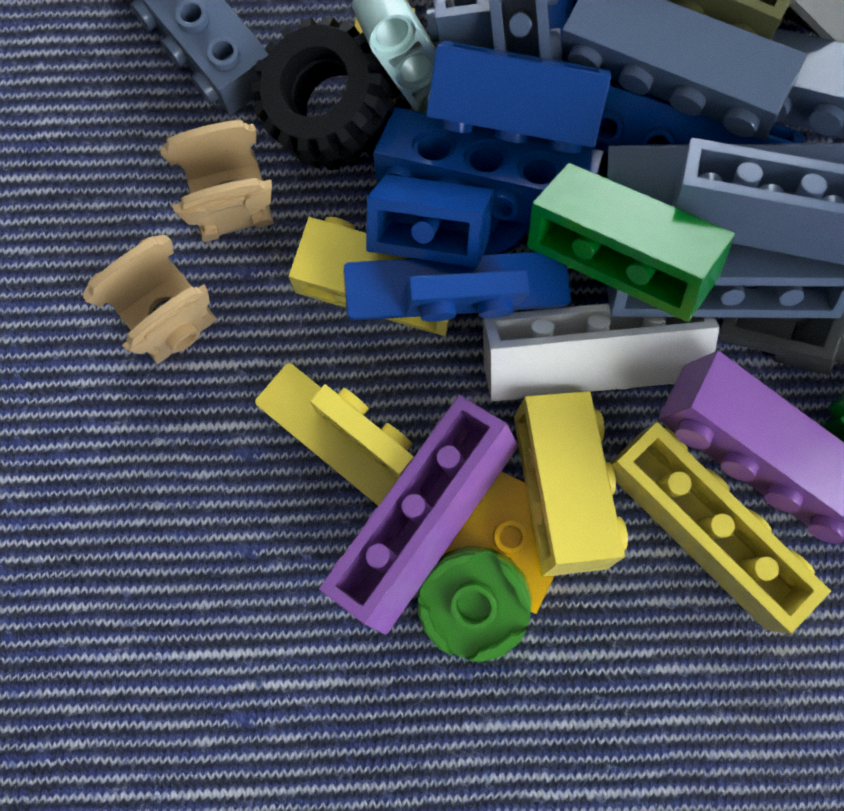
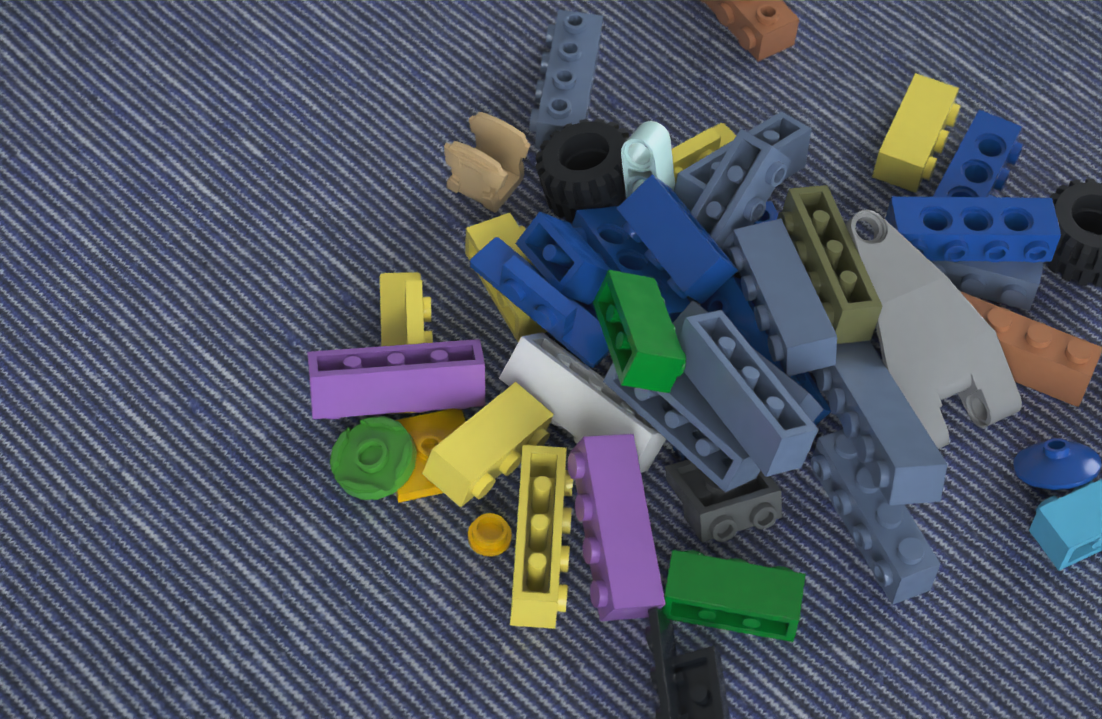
camera: 45 degrees right, 25 degrees down
tan piece [83,235,218,365] -> none
none -> yellow plate [468,513,512,557]

